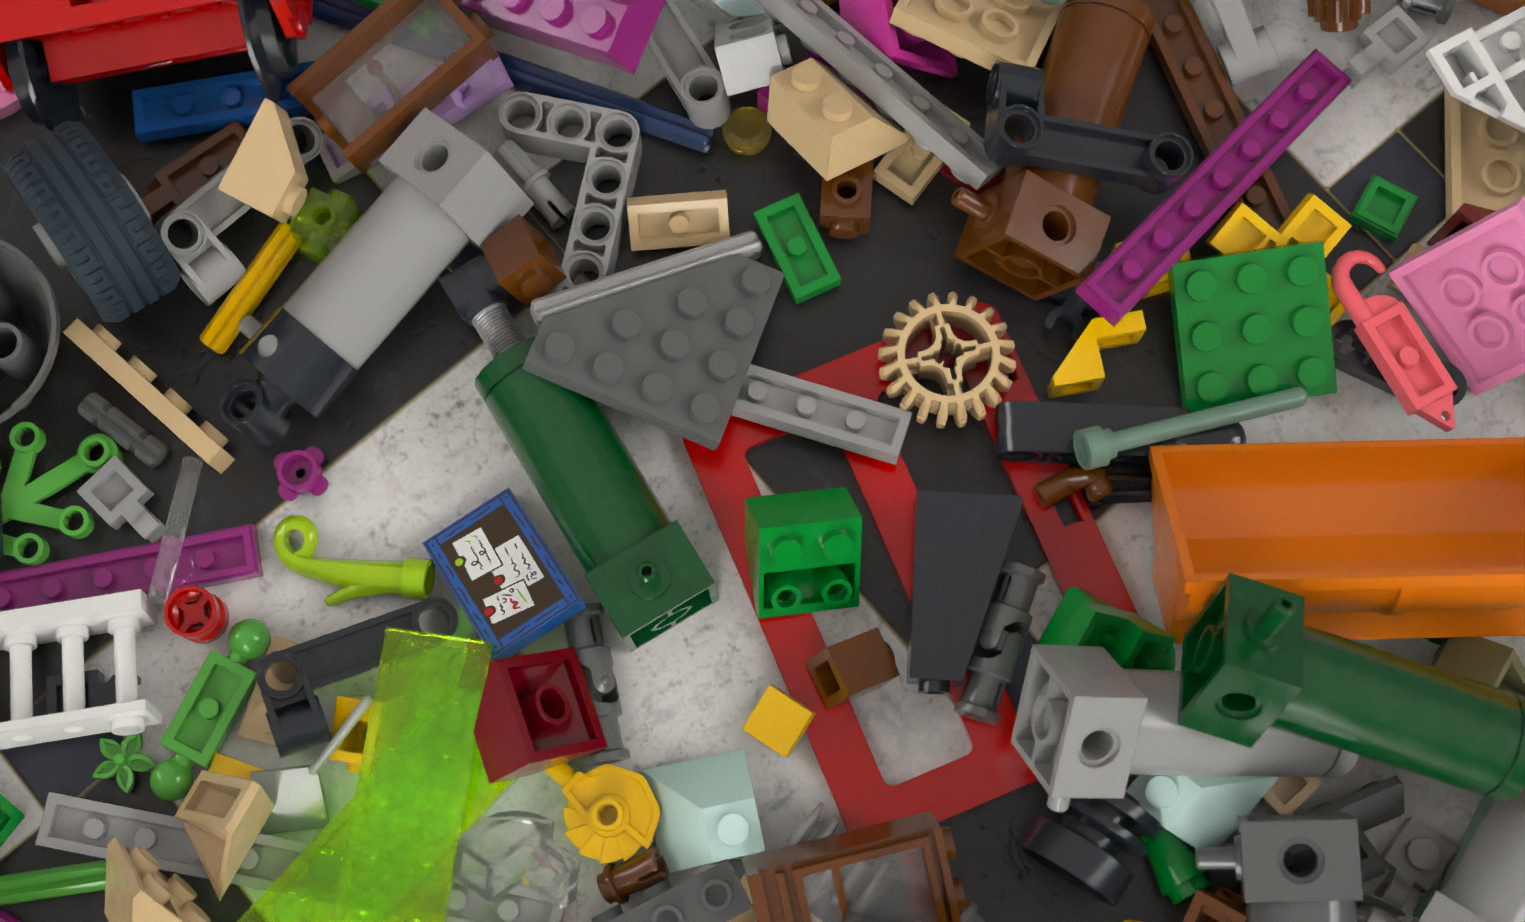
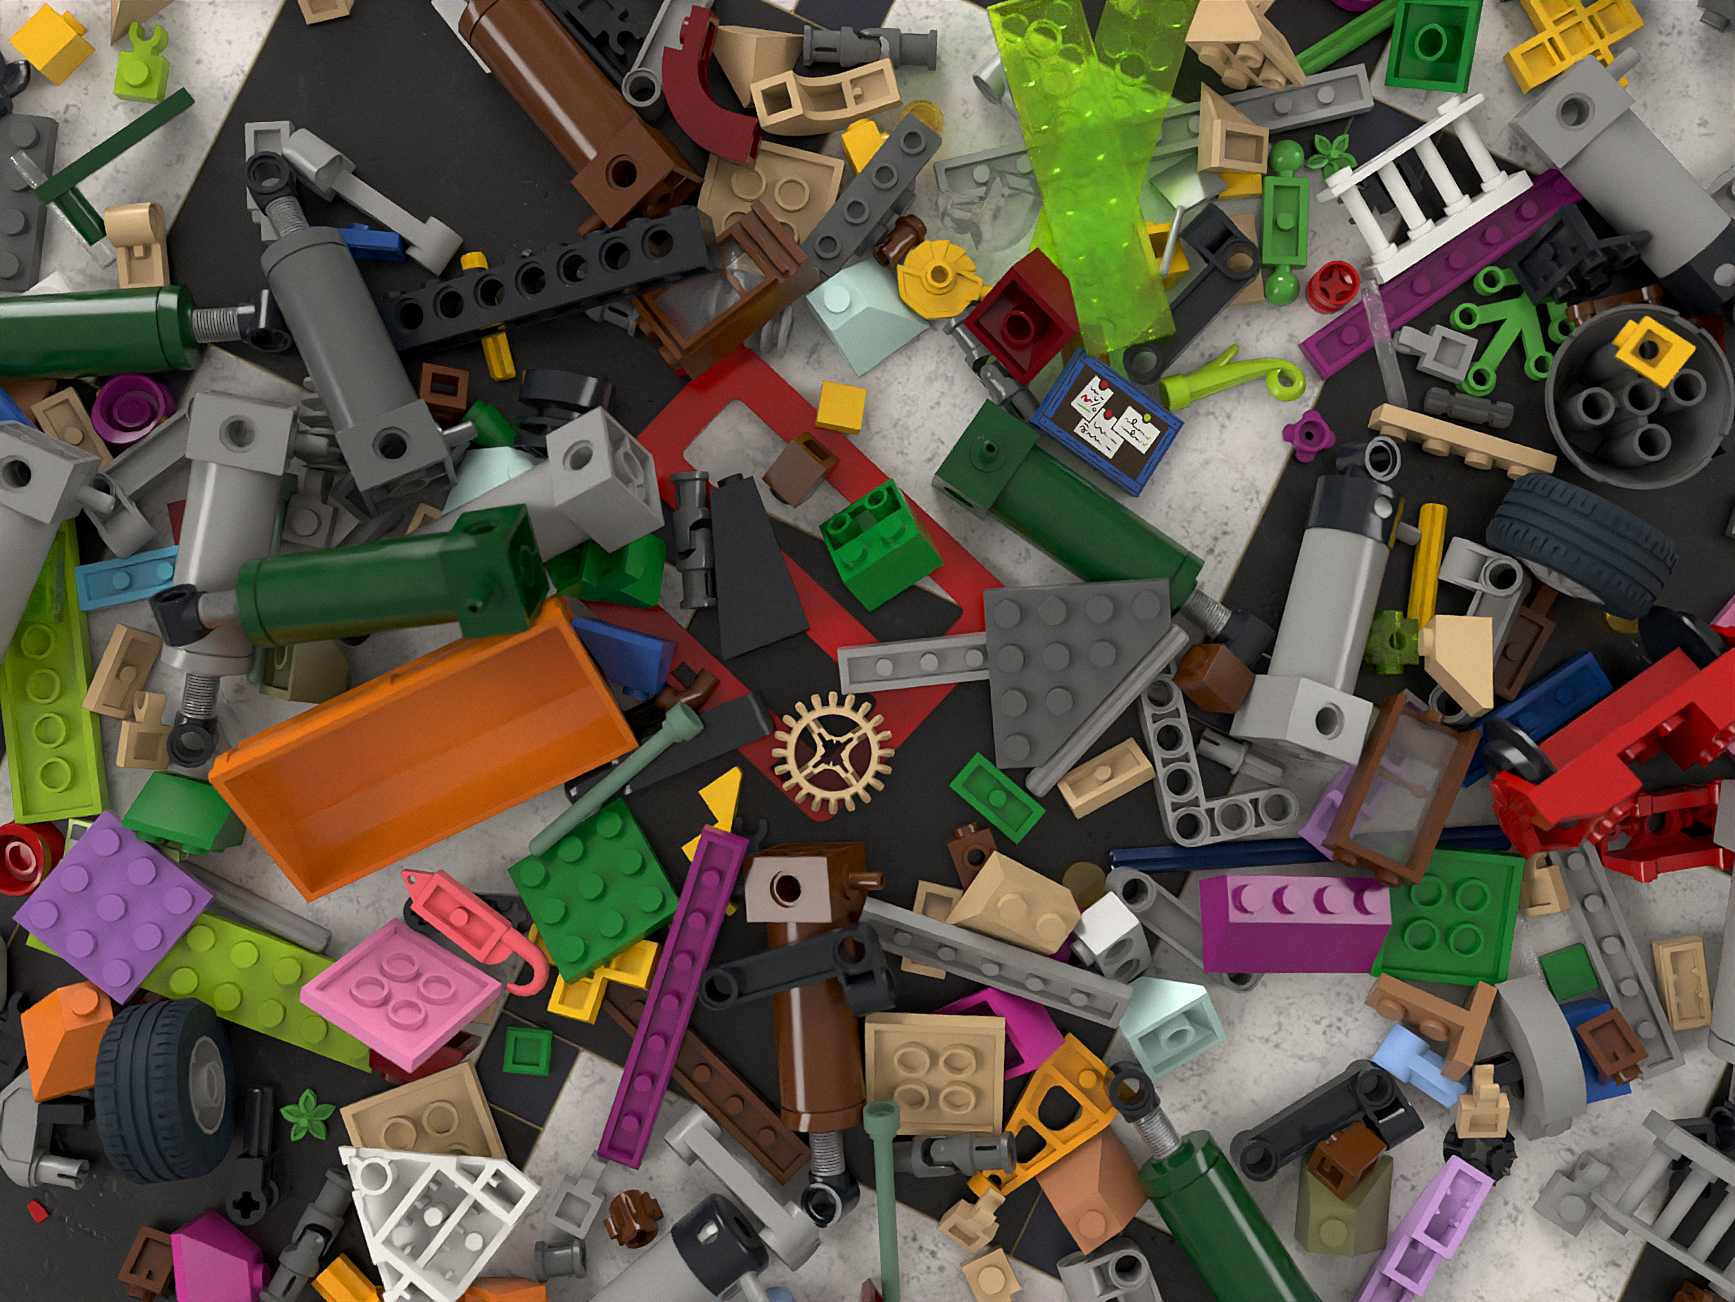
camera: 155 degrees right, 10 degrees up
none -> blue slope [572,617,677,701]

